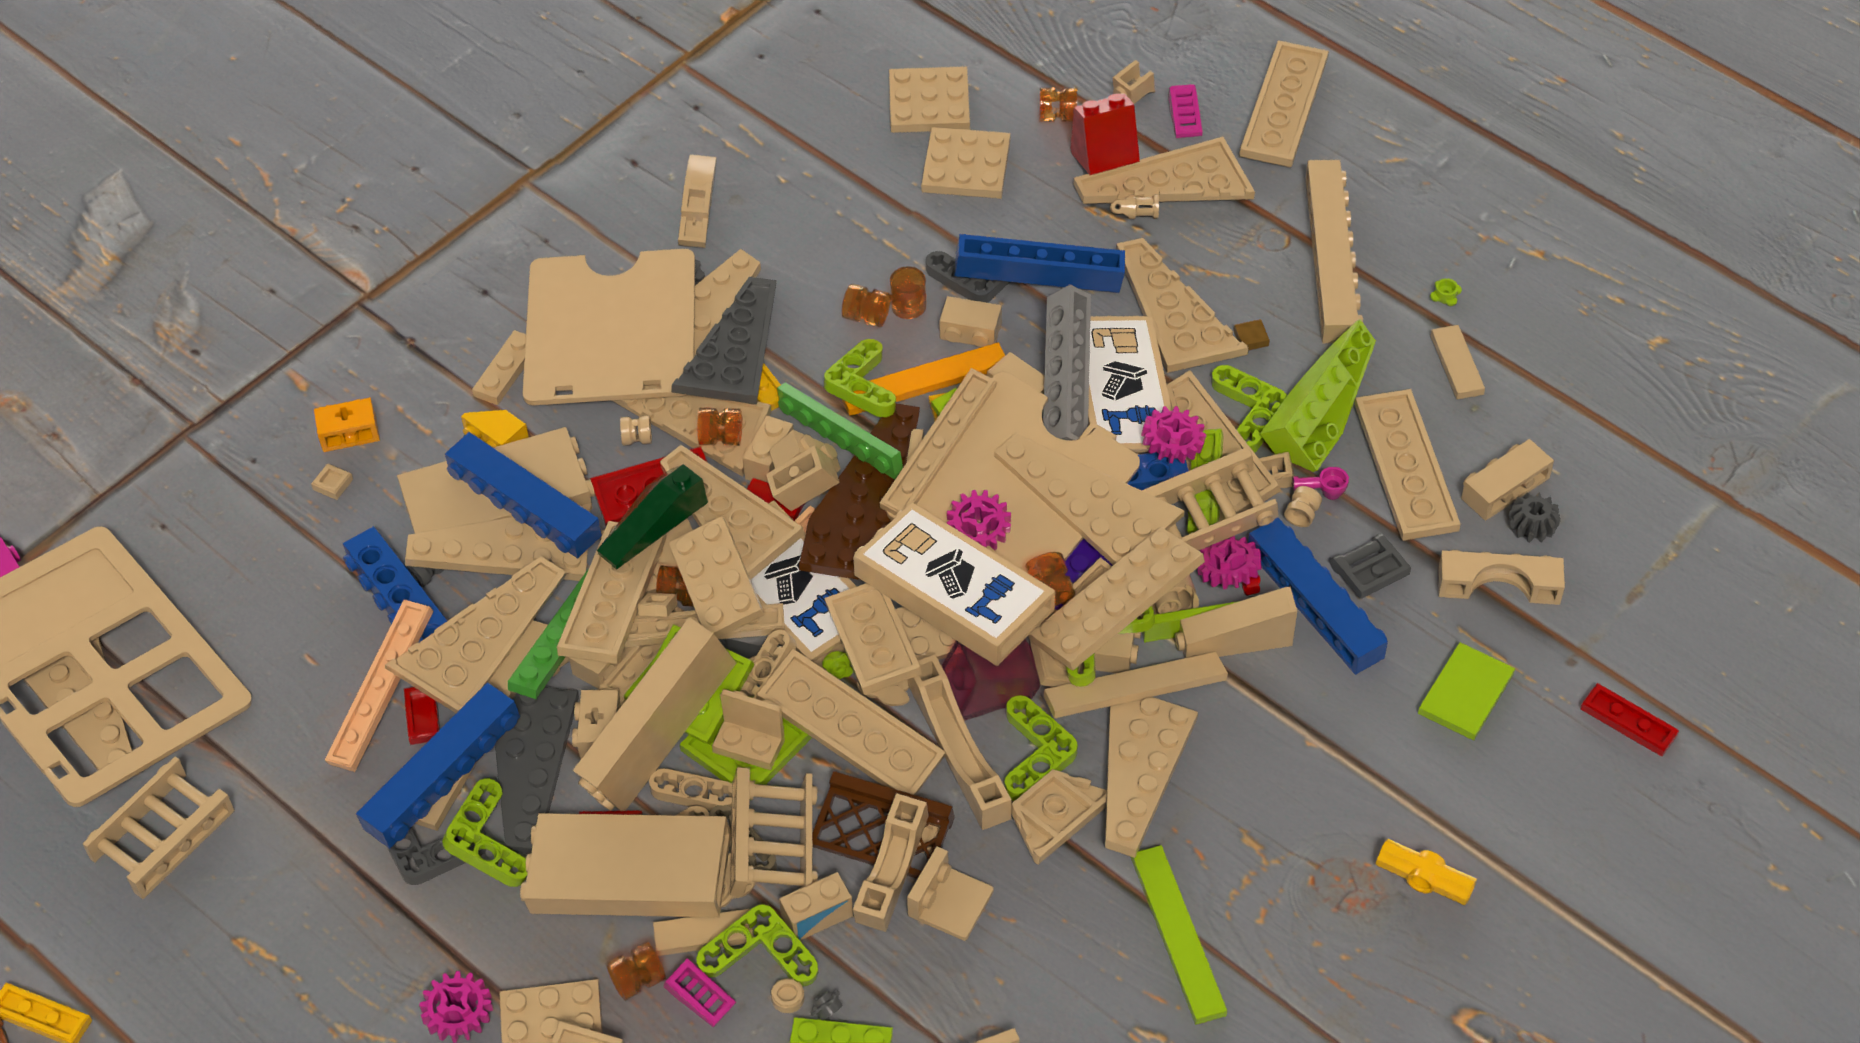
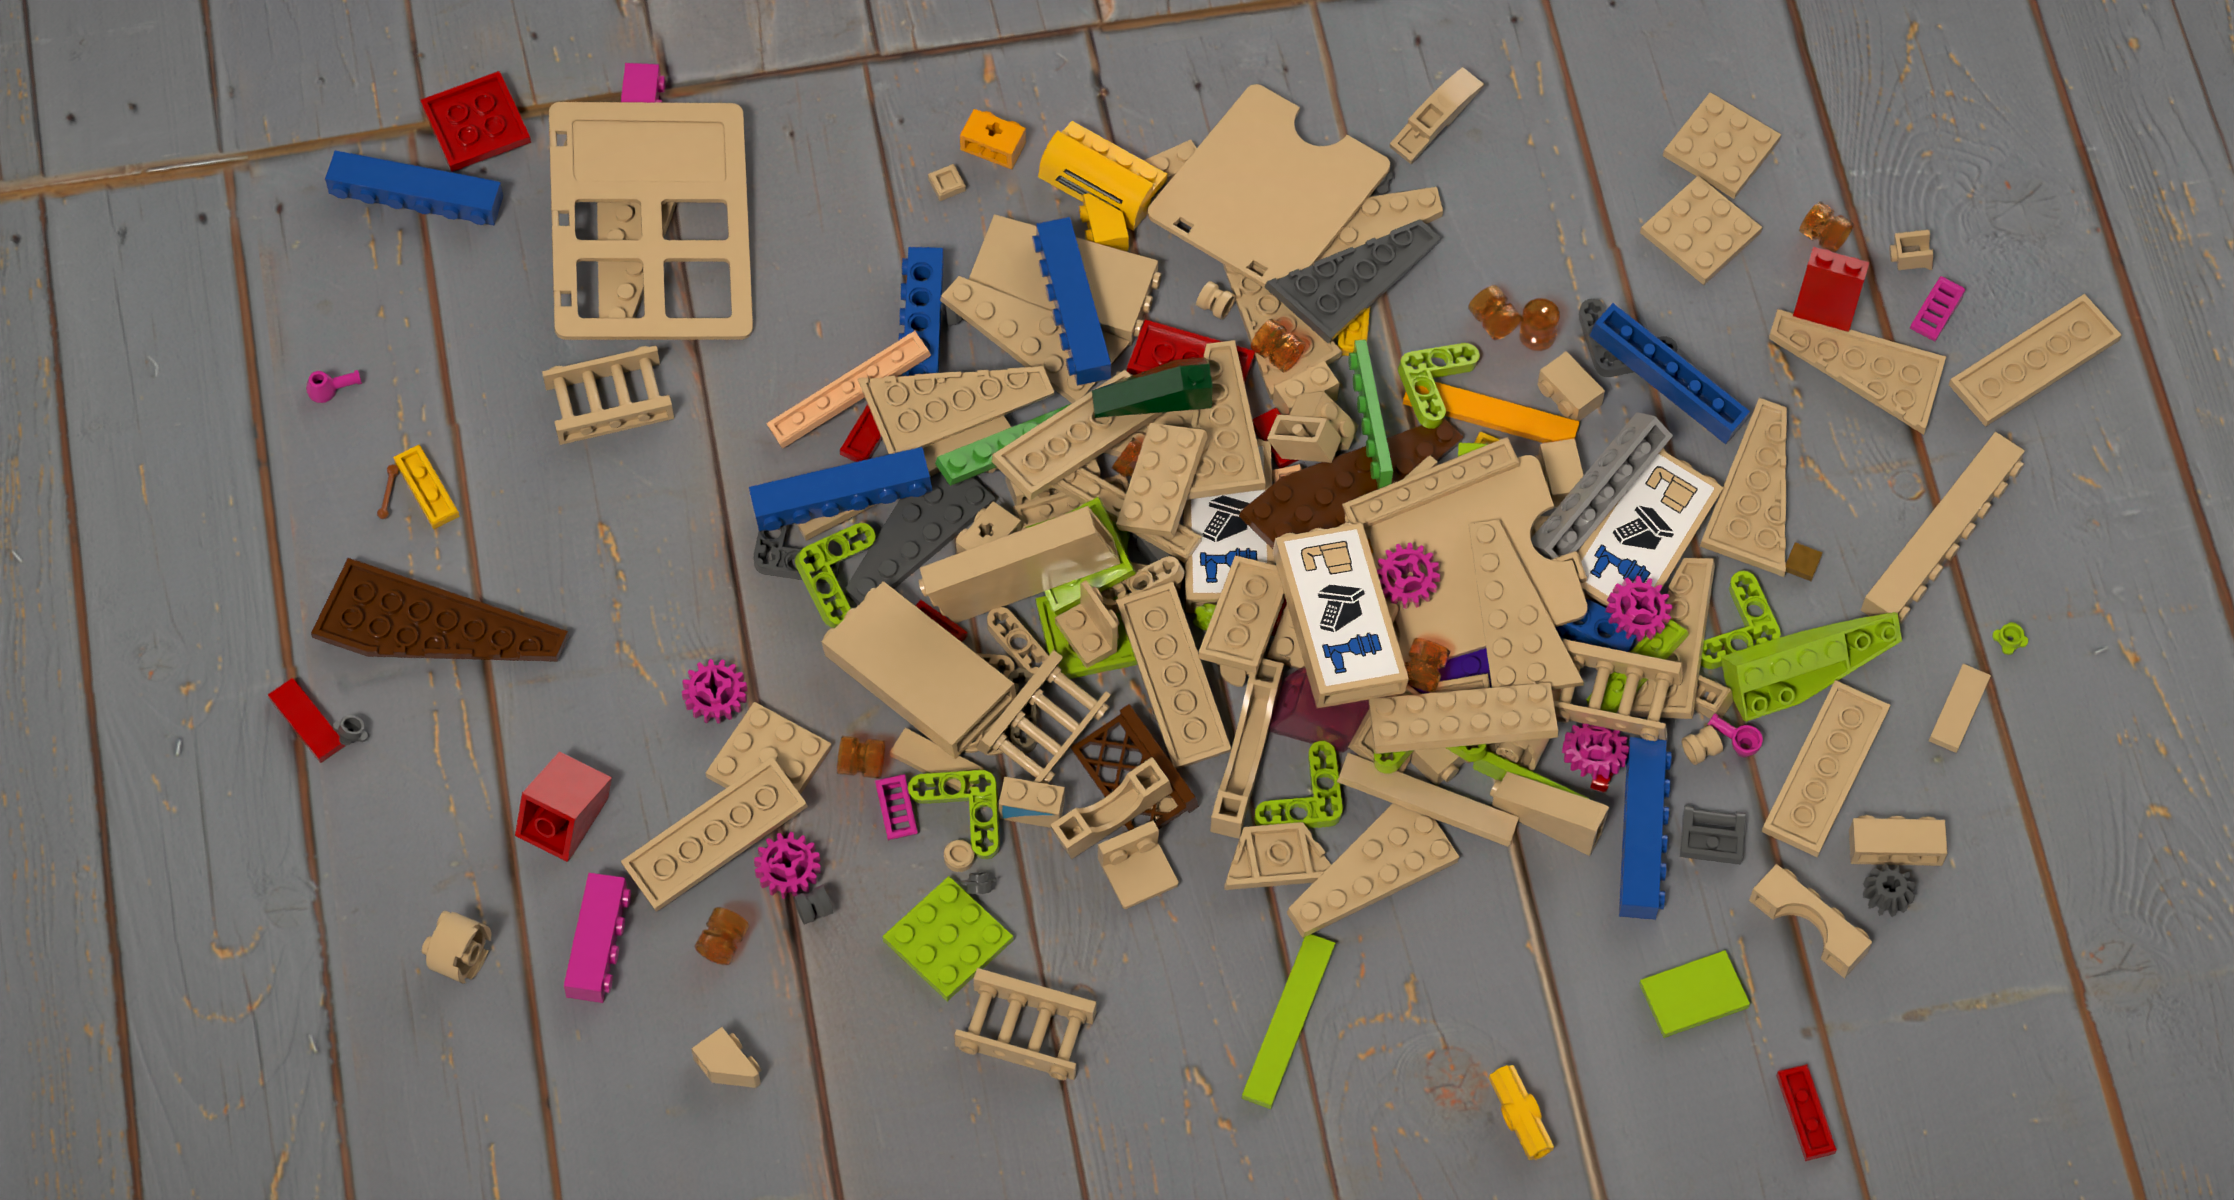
camera: 35 degrees right, 10 degrees up
tan tile [638,593,677,617] -> none
tan piece [1110,194,1159,219] -> none
none -> yellow brick [1038,121,1168,231]

